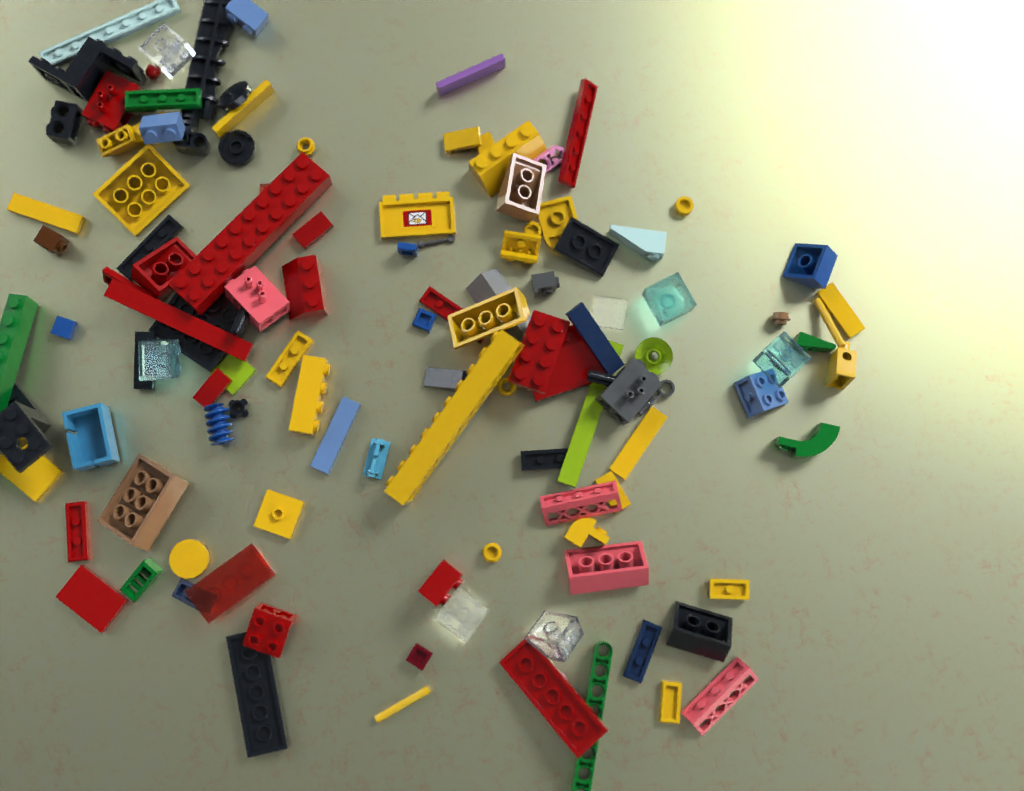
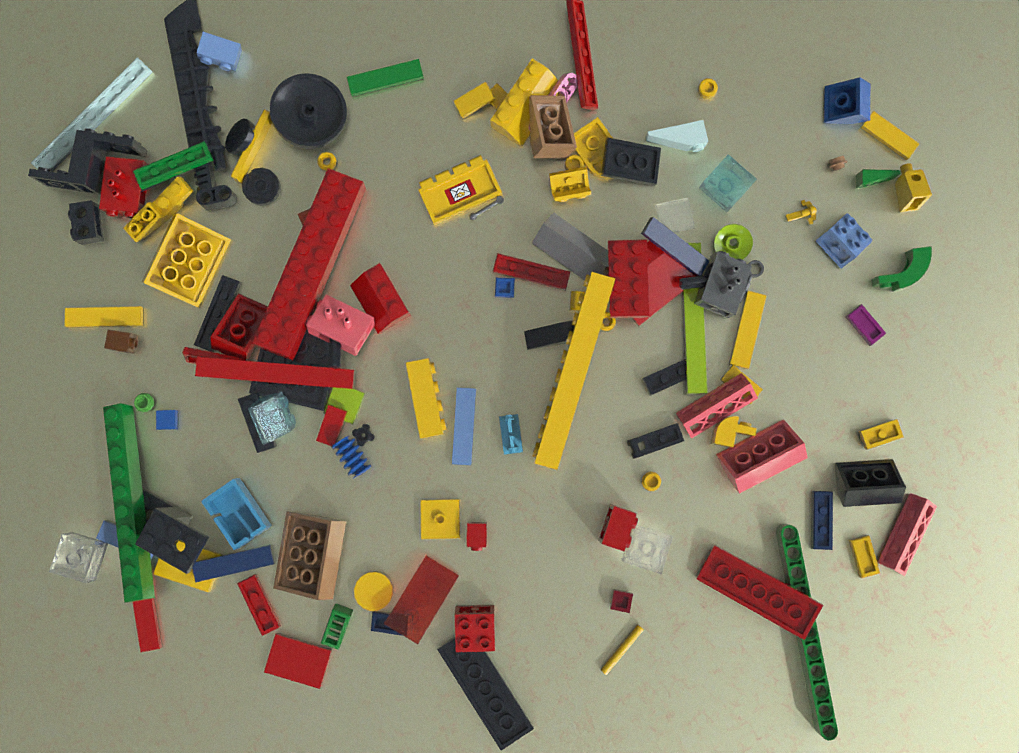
camera: 15 degrees left, 5 degrees up
clear brick [138,23,196,79] -> none
medium blue brick [139,112,185,144] -> none
red hinge [145,64,162,80] -> none
yellow tile [265,330,314,388] -> none
red tile [292,211,334,250] -> none
blue tile [397,242,418,256] -> none
medium lavender tile [436,54,505,96] -> none
yellow slope [447,287,529,350] -> none
clear slope [524,610,584,662] -> none
dark grey brick [531,271,560,298] -> none
clear light blue container [753,331,811,388] -> none
yellow bar [813,298,846,348] -> none
none -> bright green plate [134,393,154,412]
none -> dark blue tile [192,545,274,583]
none -> black dish [270,73,347,149]
none -> green tile [347,59,424,97]
none -> red brick [467,522,487,551]
none -> black plate [627,423,684,459]
none -> yellow piece [786,200,817,225]
none -> magenta tile [845,304,886,346]

